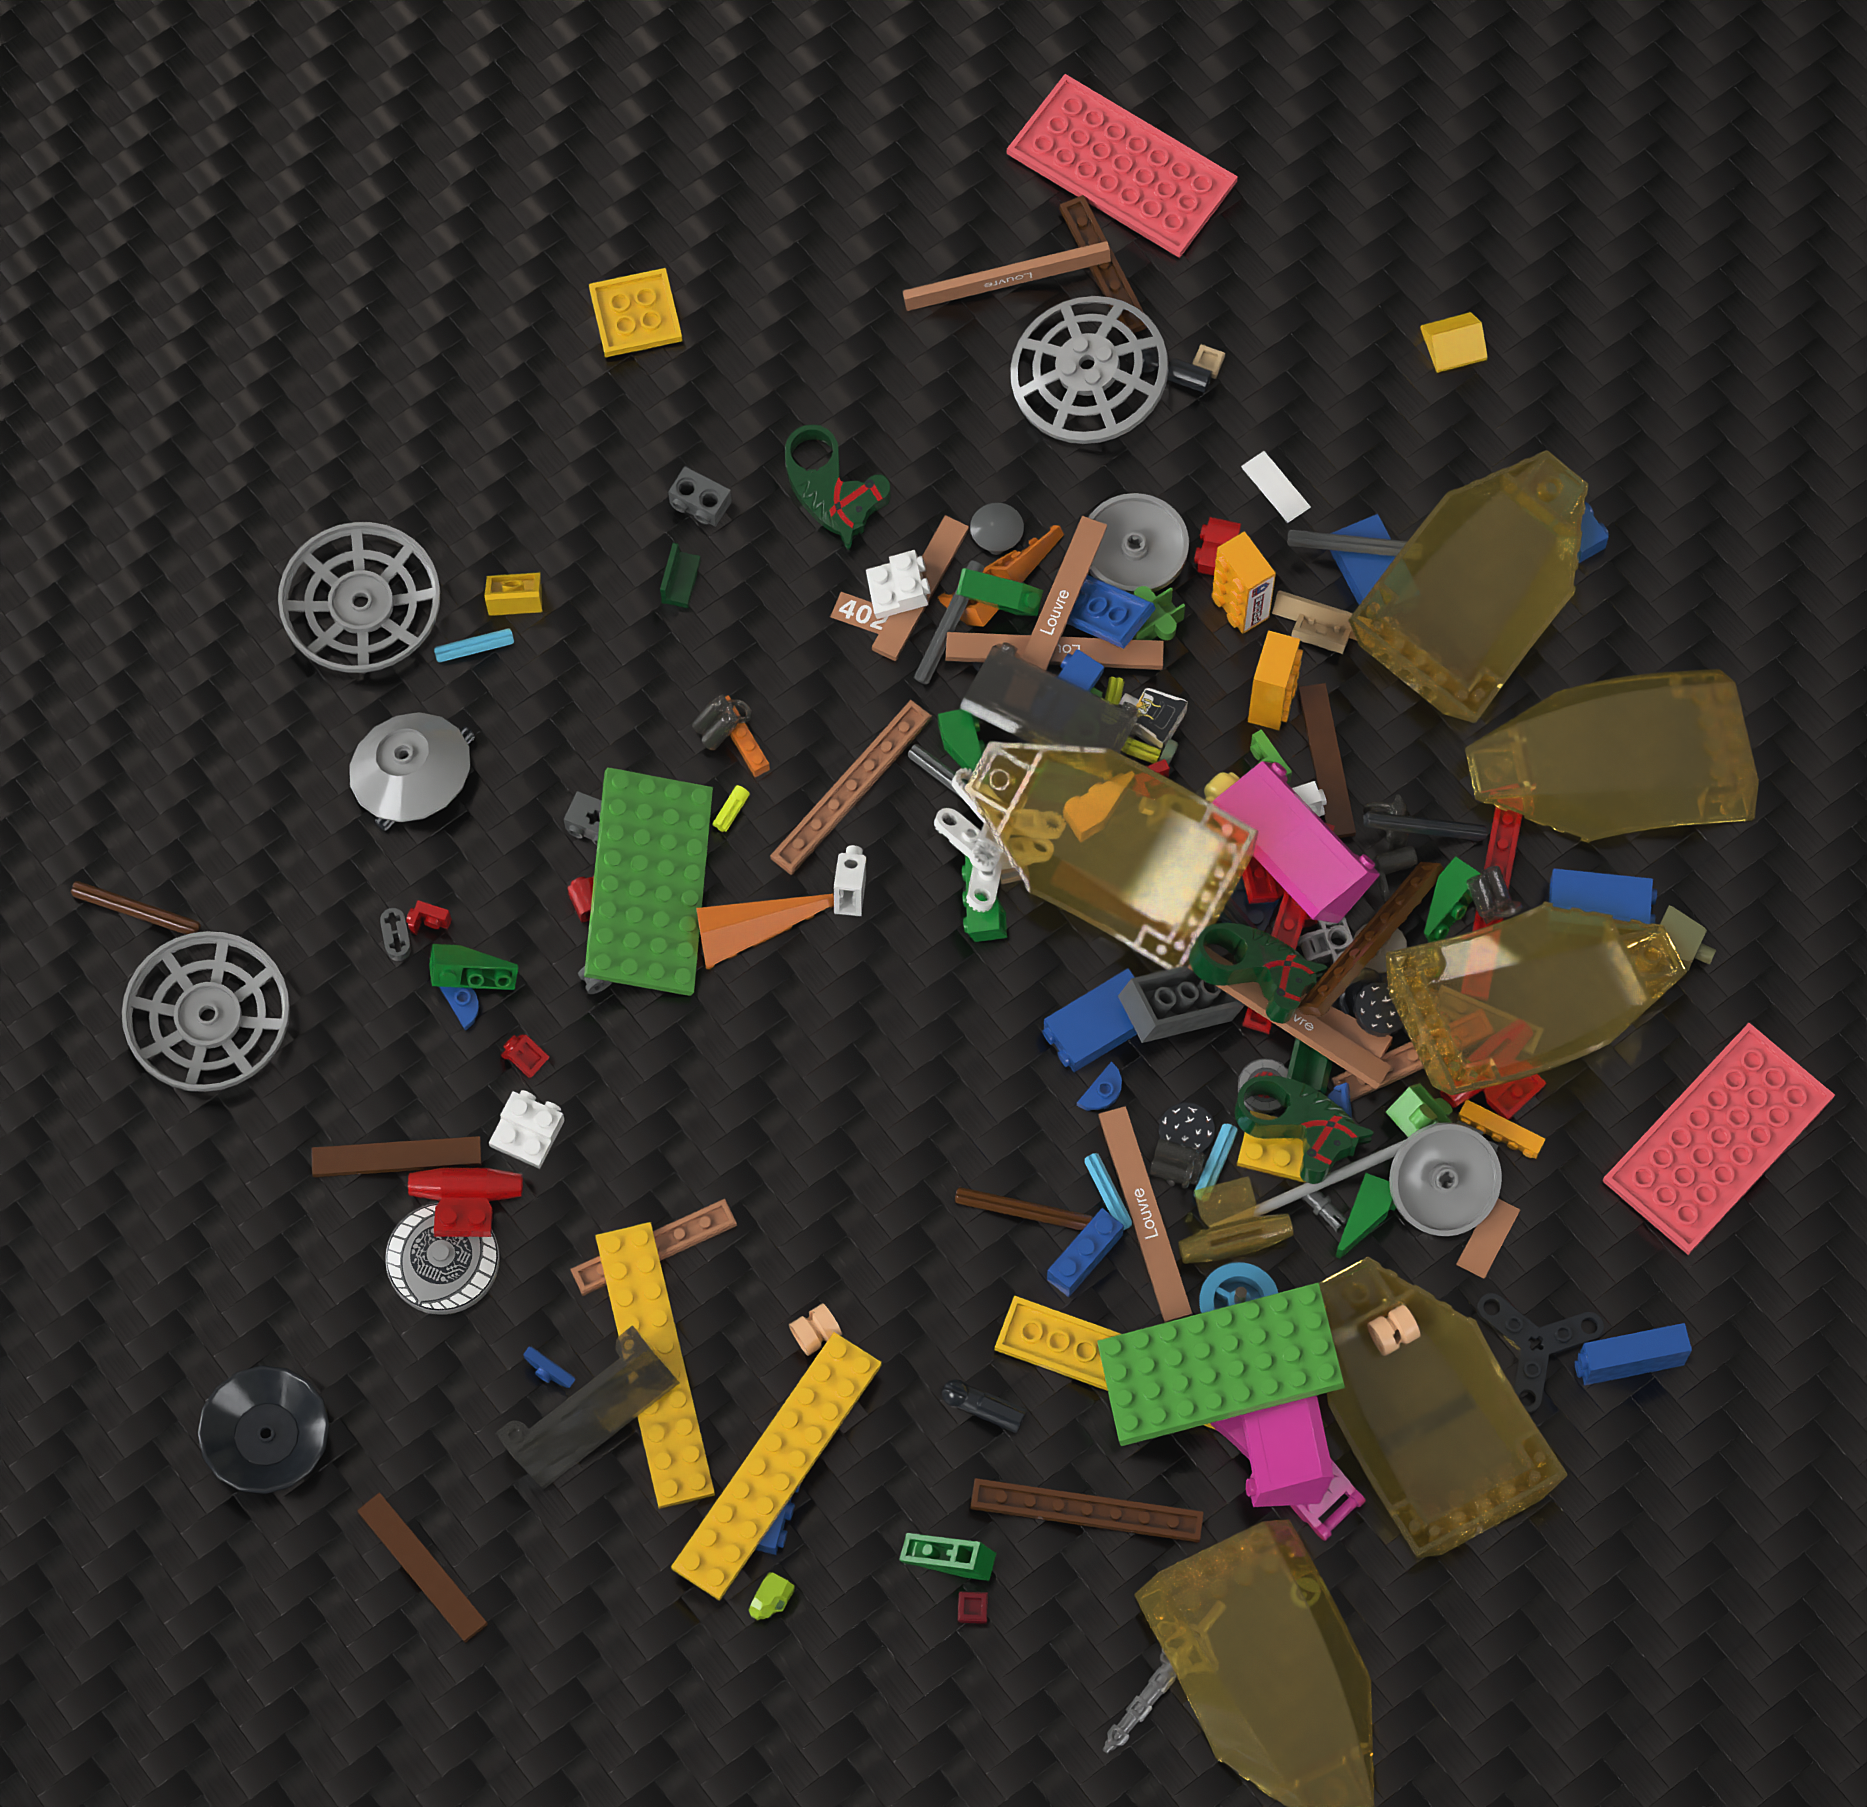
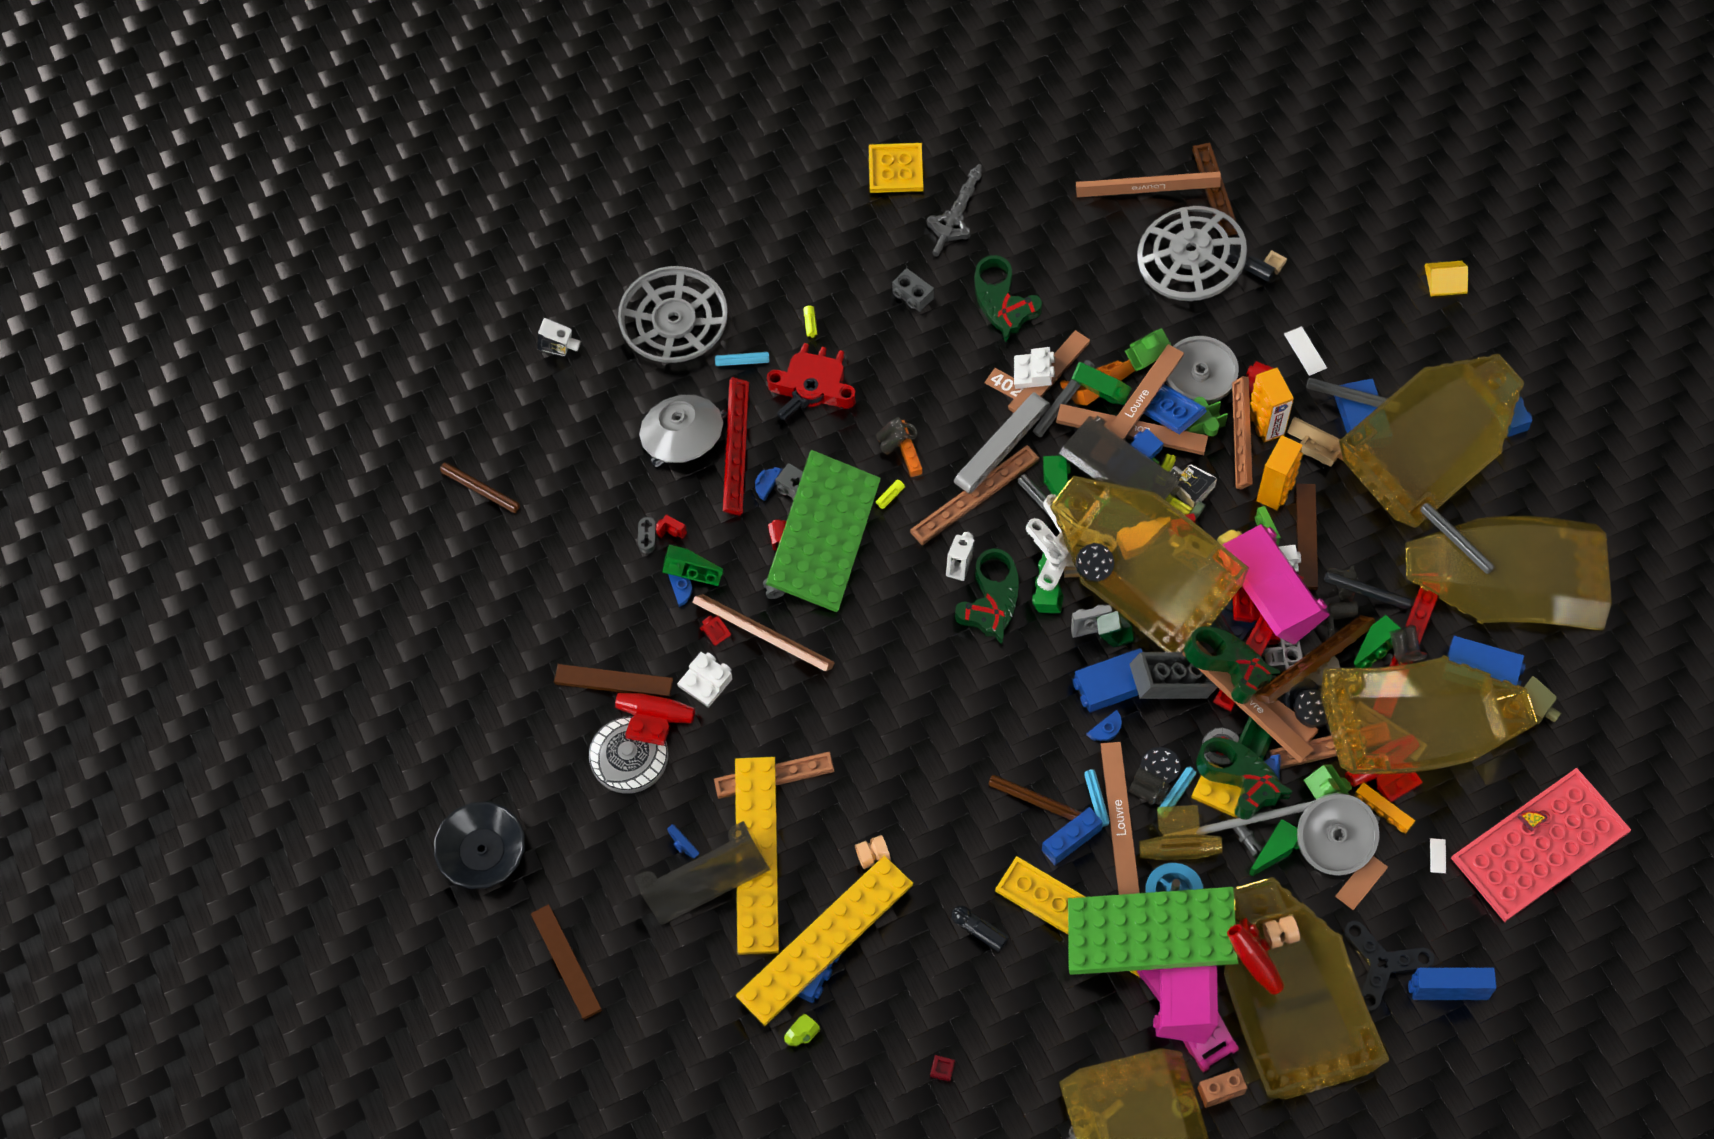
camera: 15 degrees right, 5 degrees down
light grey dish [122,931,290,1092] -> none
yellow slope [485,573,542,616] -> none
dark green panel [660,543,701,608] -> none
orange wedge [696,894,834,969] -> none
green slope [899,1533,996,1581] -> none
dark grey dish [970,503,1024,555] -> none
reddish brown plate [971,1478,1204,1542] -> none
coral plate [1007,74,1238,258] -> none
none -> white torso [537,318,581,356]
none -> tile [692,594,834,671]
none -> red tile [723,377,749,516]
none -> blue plate [755,467,783,501]
none -> red piece [767,343,856,420]
none -> neon yellow piece [803,306,817,338]
none -> flat silver bar [927,164,982,256]
none -> light grey beam [954,392,1050,494]
none -> dark green animal [955,549,1019,644]
none -> light grey plate [1071,605,1112,638]
none -> black tile [1075,543,1114,582]
none -> dark green panel [1096,611,1135,648]
none -> bright green piece [1125,328,1171,371]
none -> nougat brick [1197,1068,1247,1108]
none -> red plate [1227,918,1284,995]
none -> nougat tile [1232,376,1253,489]
none -> dark grey axle [1420,503,1495,574]
none -> white sticker [1430,838,1446,873]
none -> tile [1517,810,1548,832]

